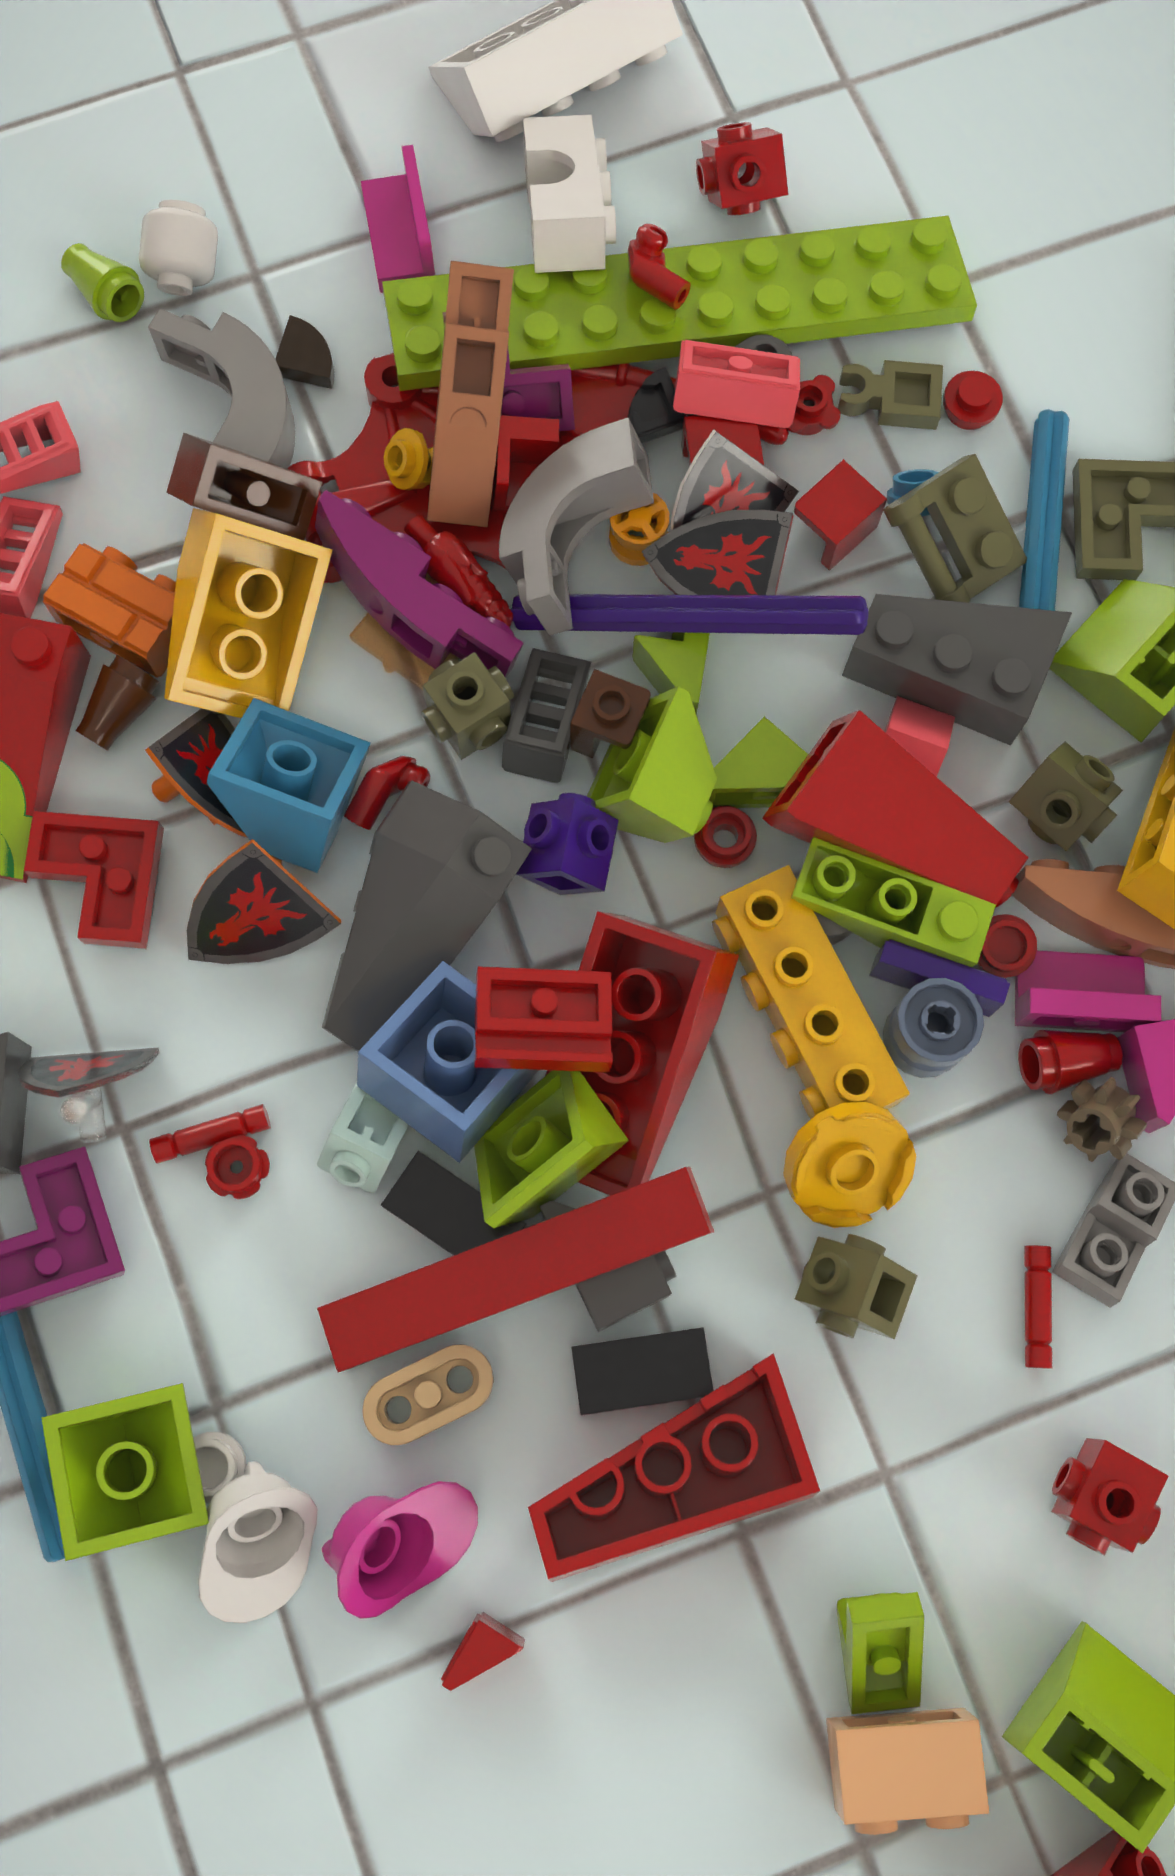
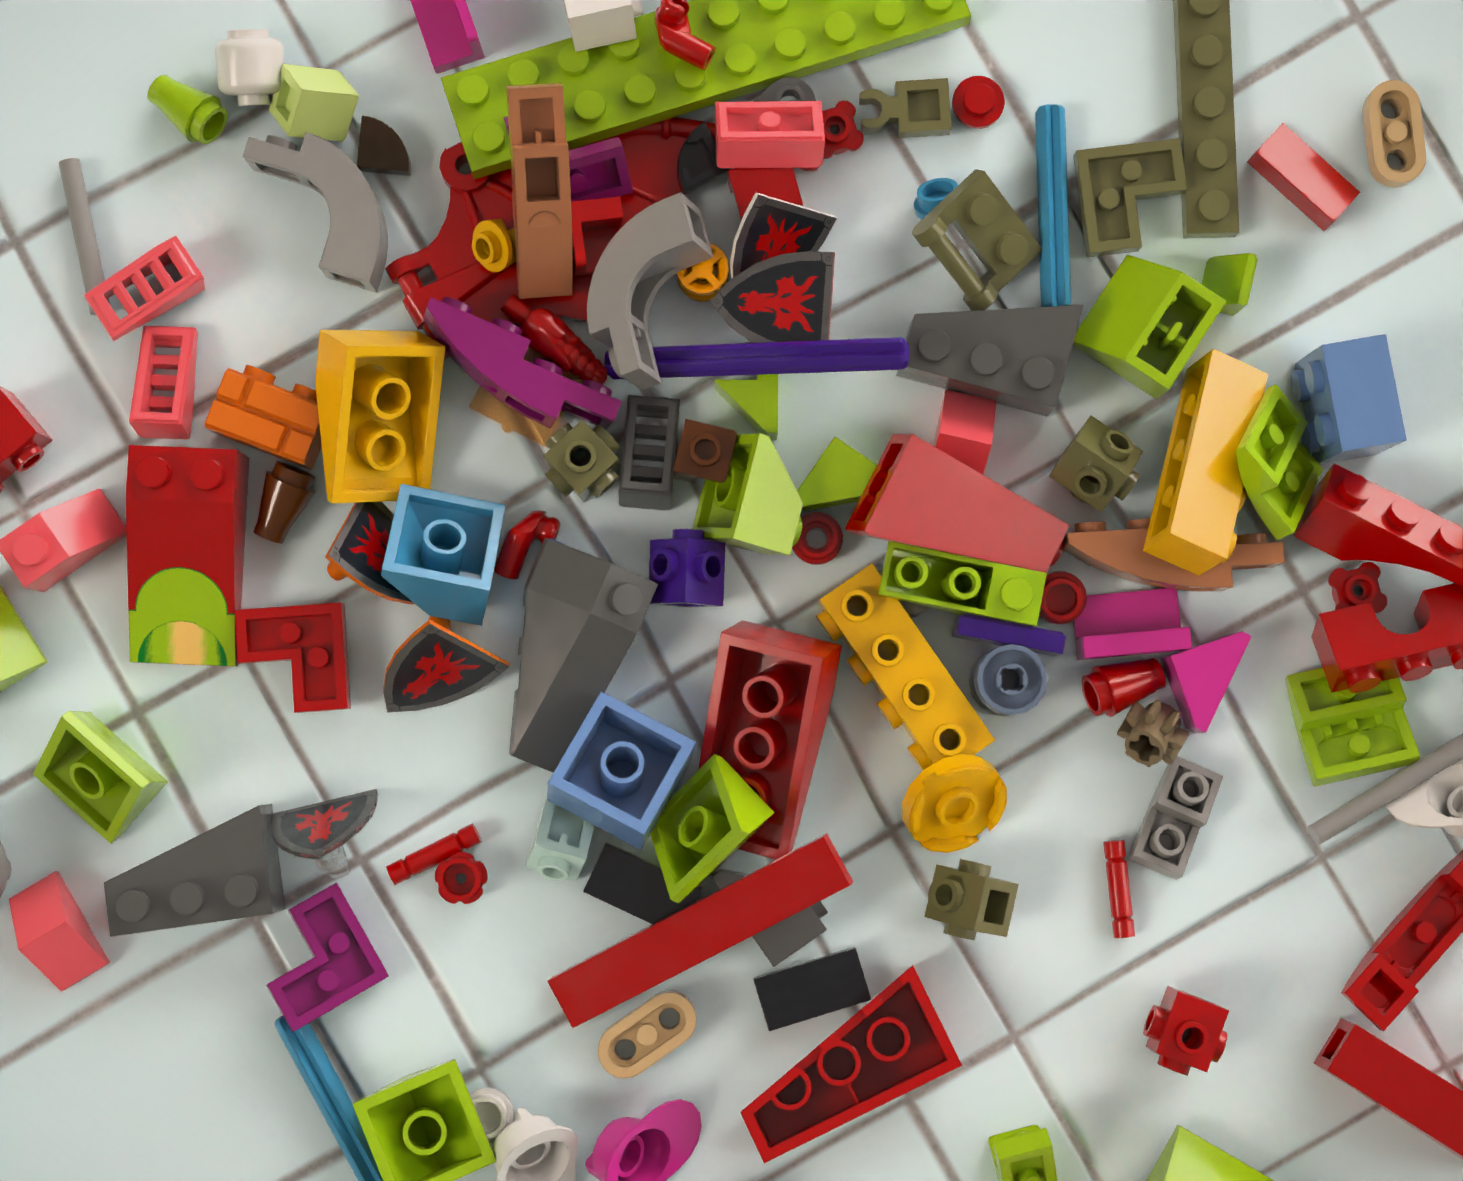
camera: 10 degrees left, 10 degrees up
reddish brown slope [166,433,322,541] -> none
red plate [474,966,613,1072] -> none
red panel [794,459,887,570] -> none
none -> yellowish green panel [269,64,359,141]

